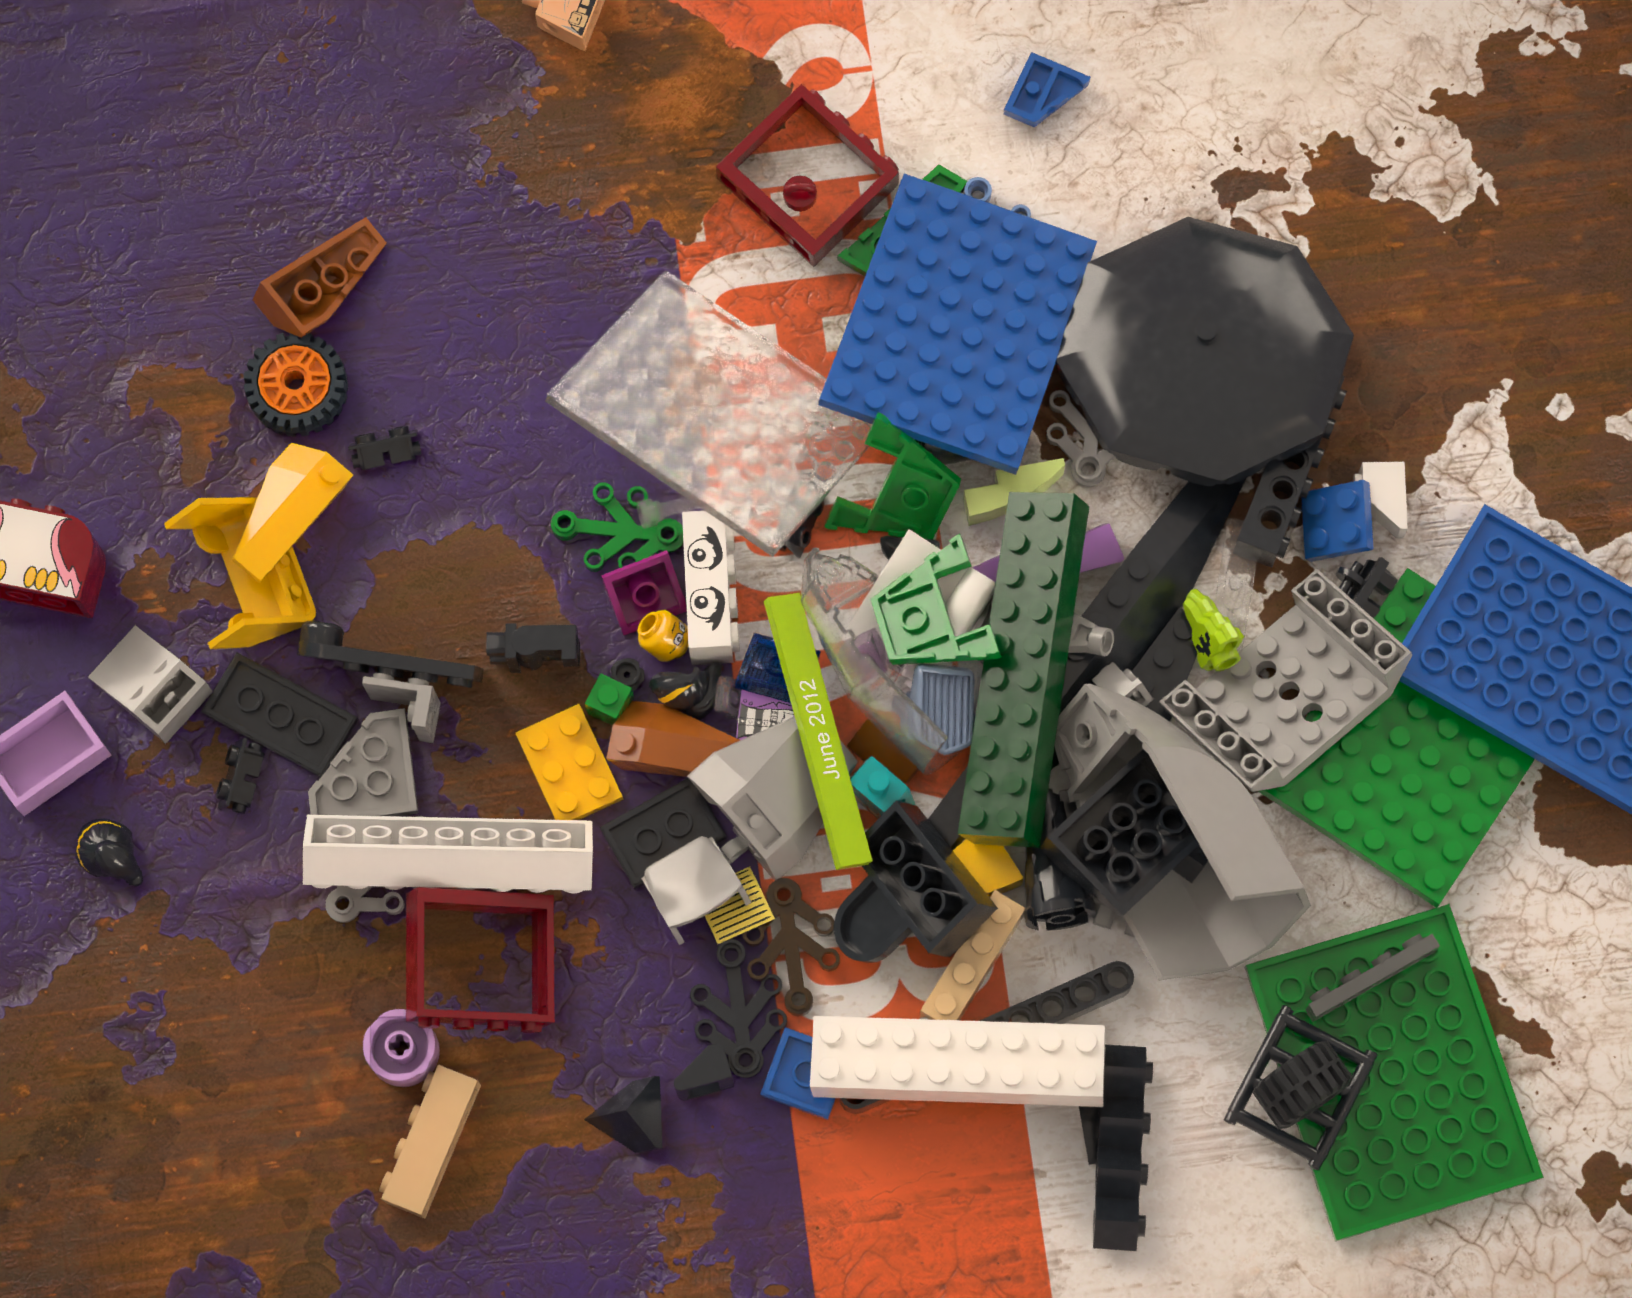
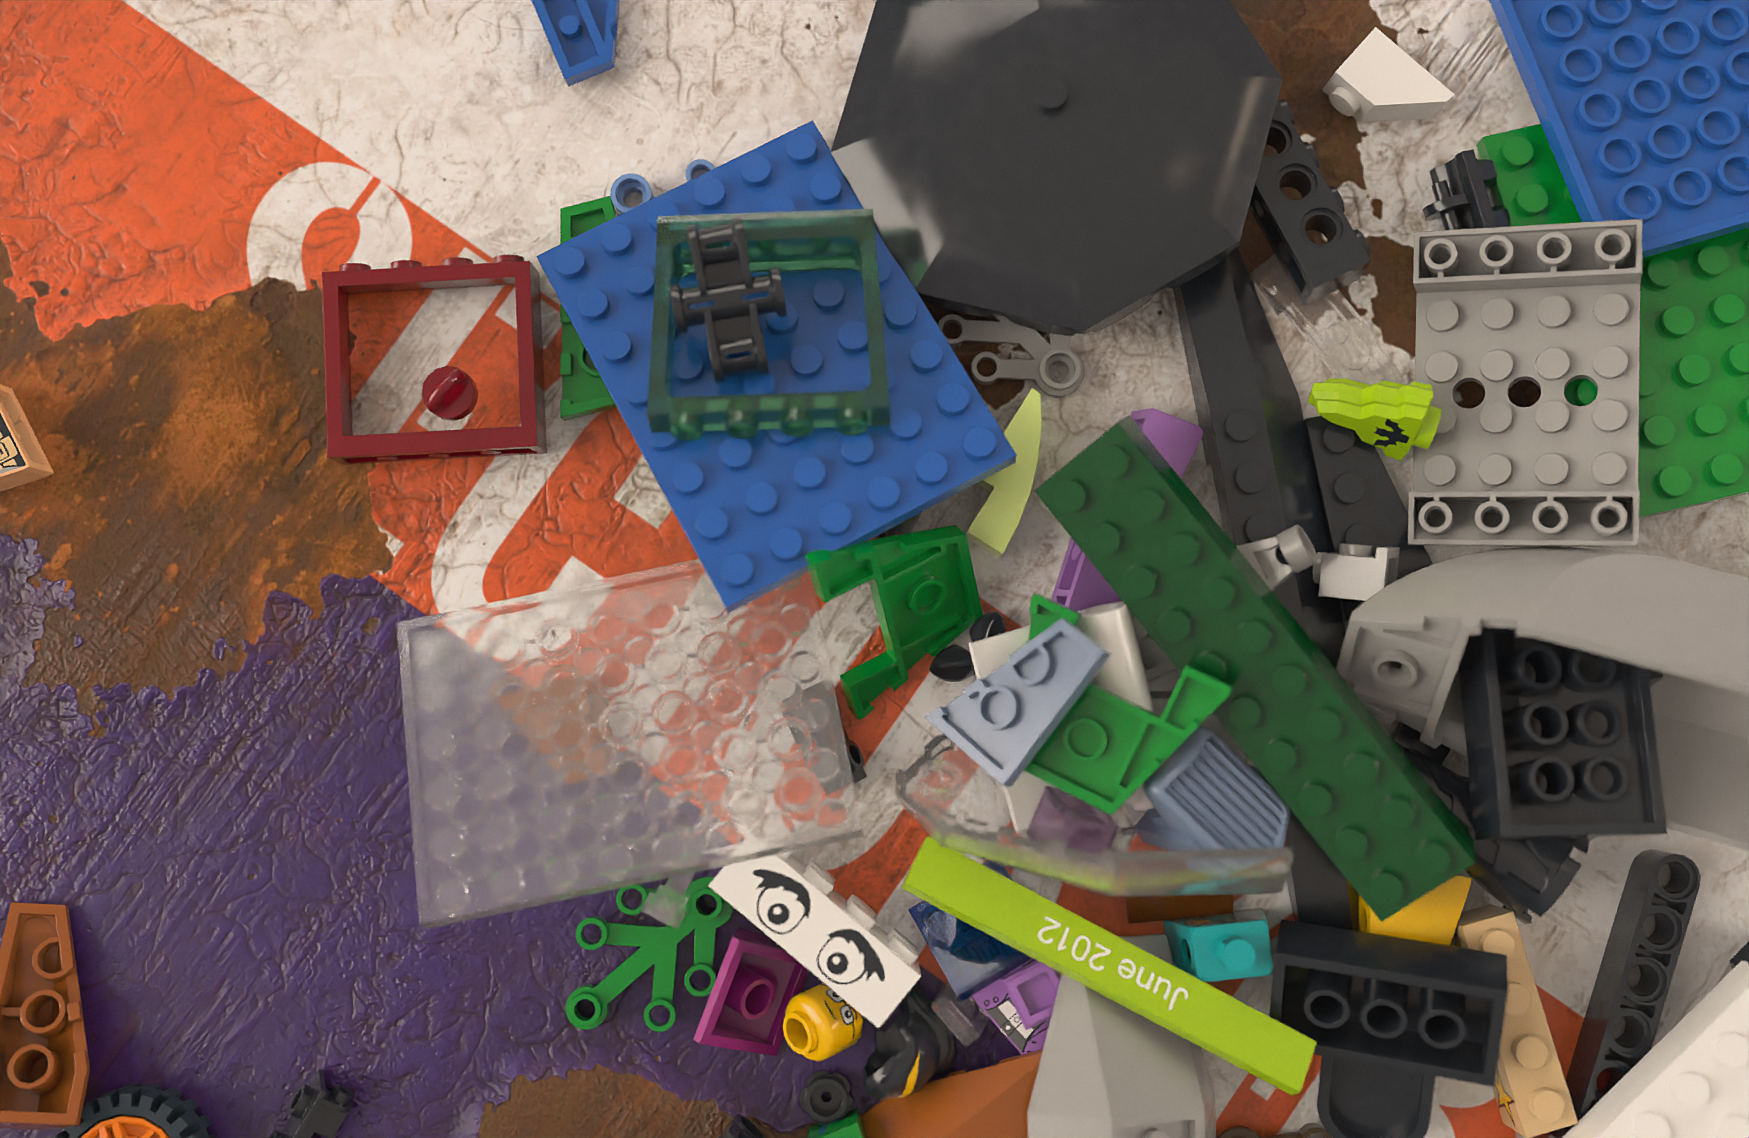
camera: 50 degrees left, 10 degrees up
blue plate [1301,480,1374,562] -> none
none -> clear green windscreen [647,209,891,441]
none -> black axle [670,216,787,384]
none -> wing [925,618,1111,787]
none -> medium lavender tile [1001,960,1061,1030]

